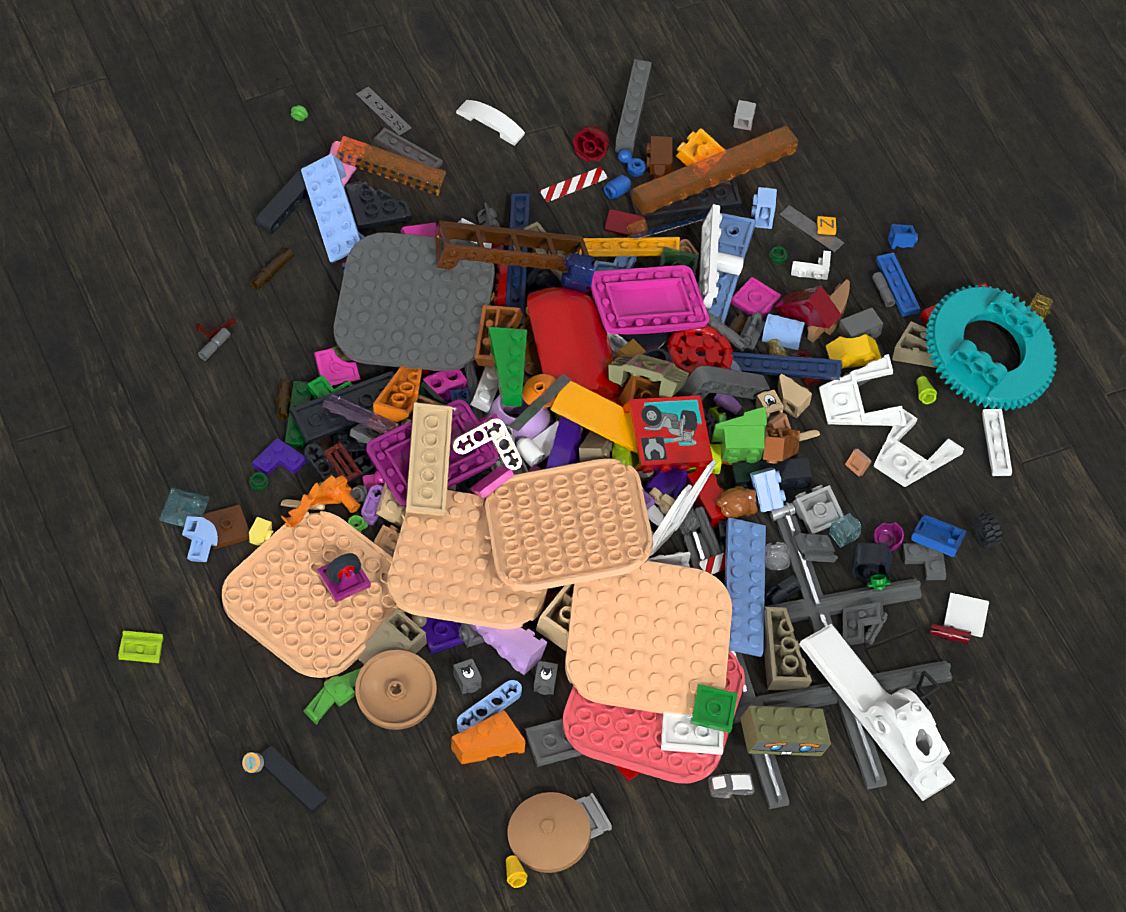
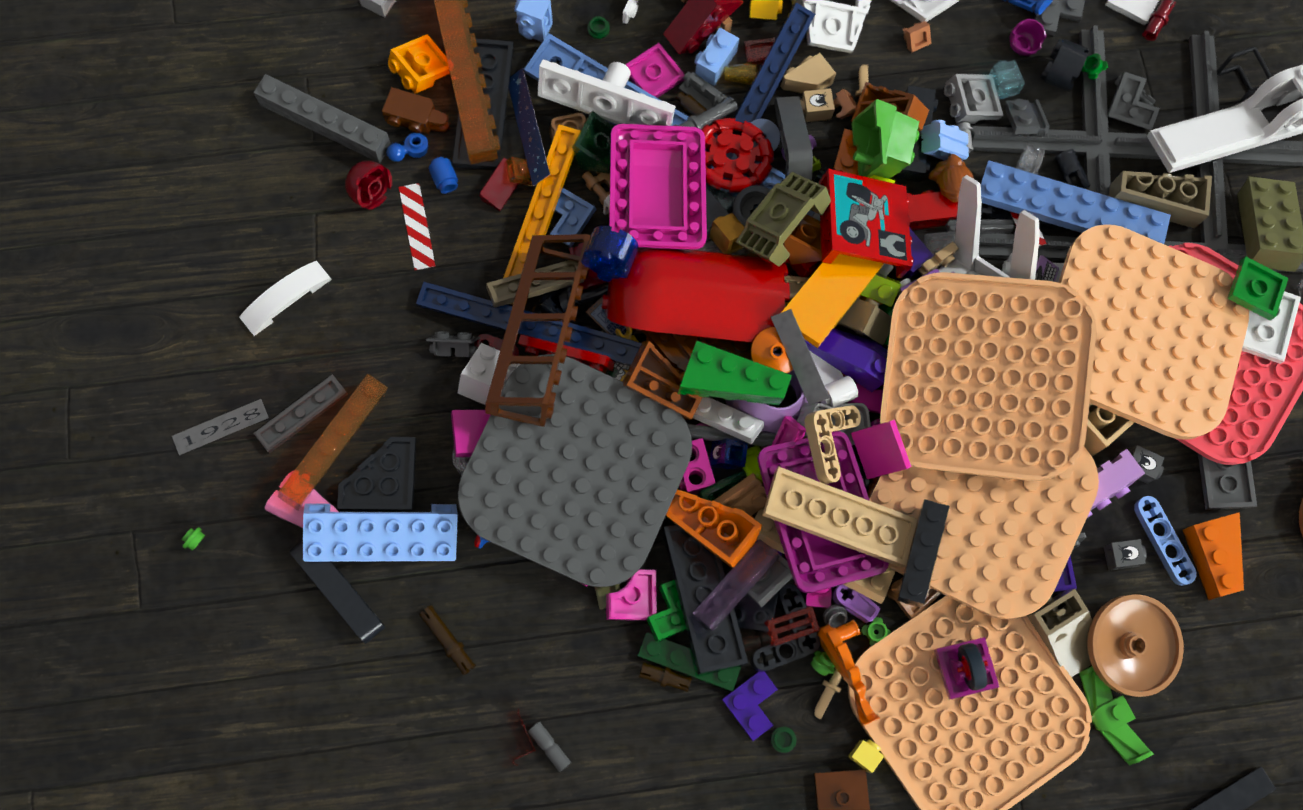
camera: 75 degrees left, 20 degrees up
none -> black brick [897,499,950,608]

